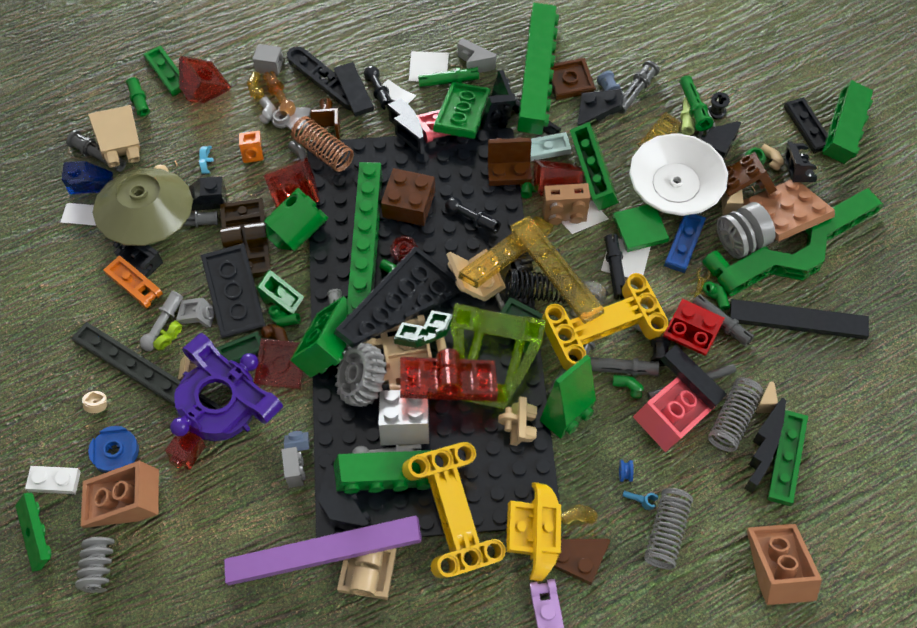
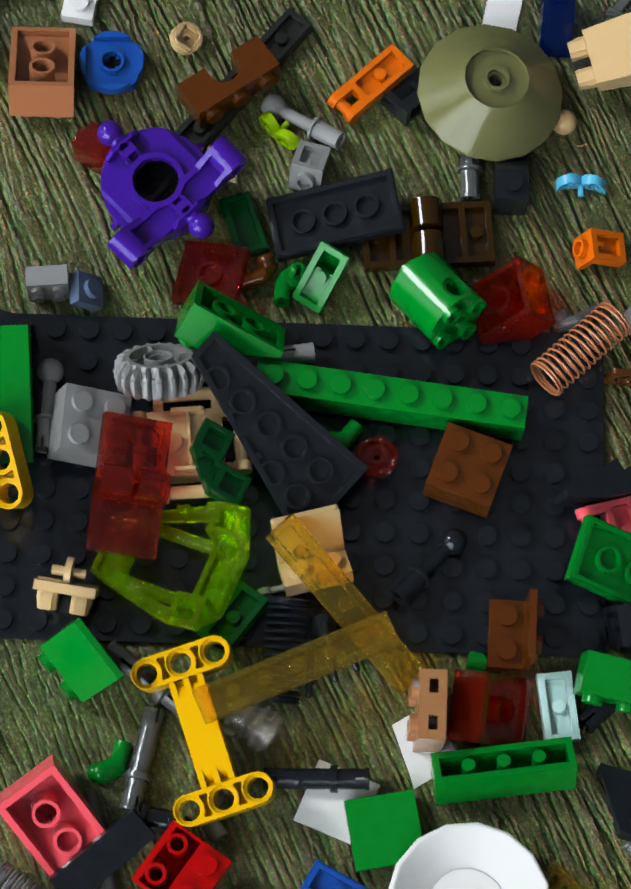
camera: 90 degrees right, 10 degrees up
none -> reddish brown arch [177,35,280,128]

